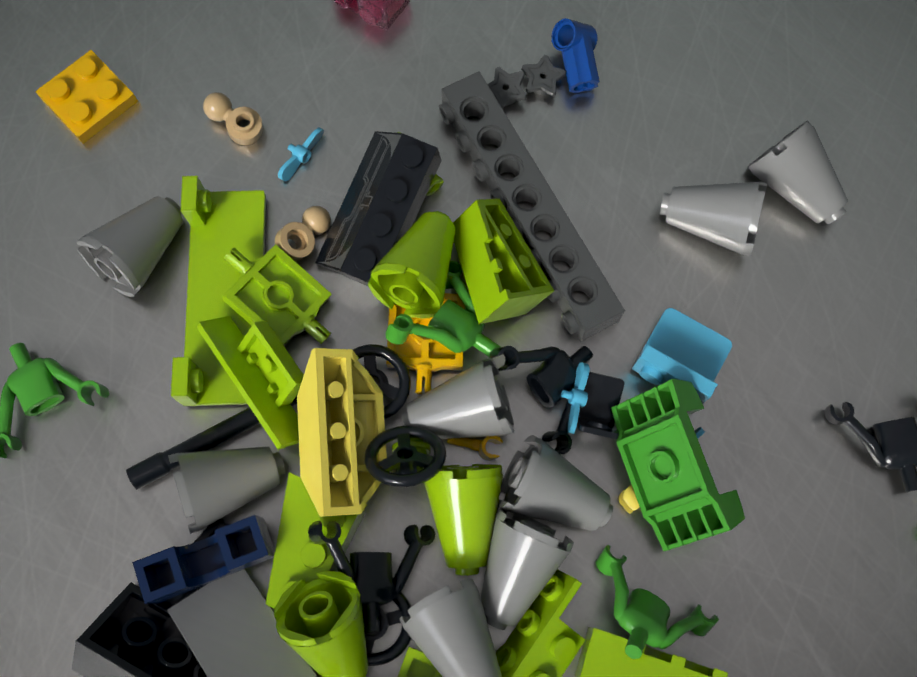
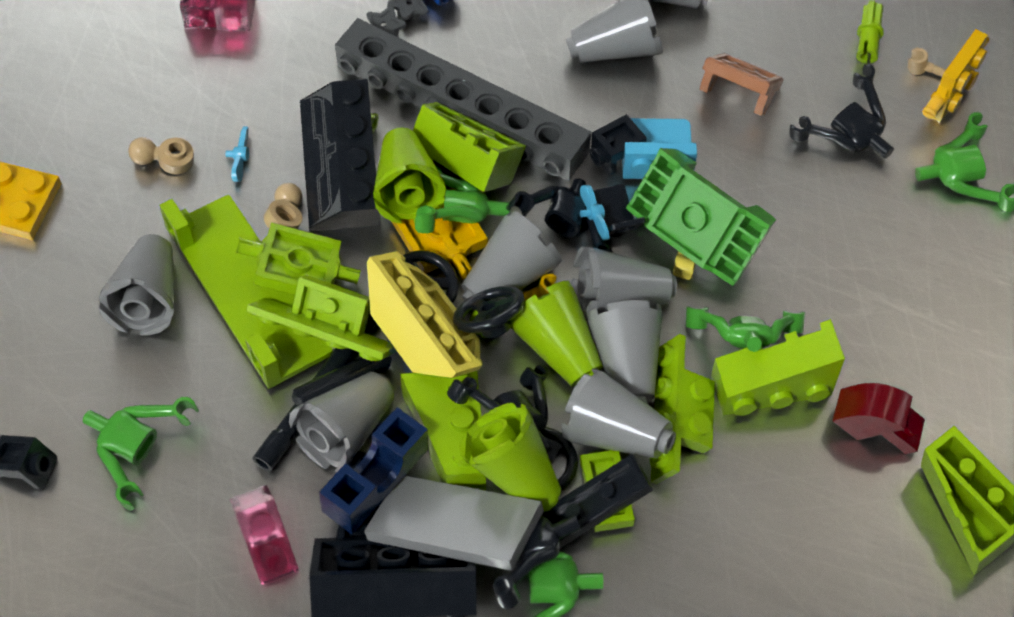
camera: 30 degrees left, 15 degrees down
none -> clear pink slope [229,485,299,585]
none -> black axle [291,355,392,406]
none -> black bracket [589,114,647,176]
none -> nougat piece [699,53,784,116]

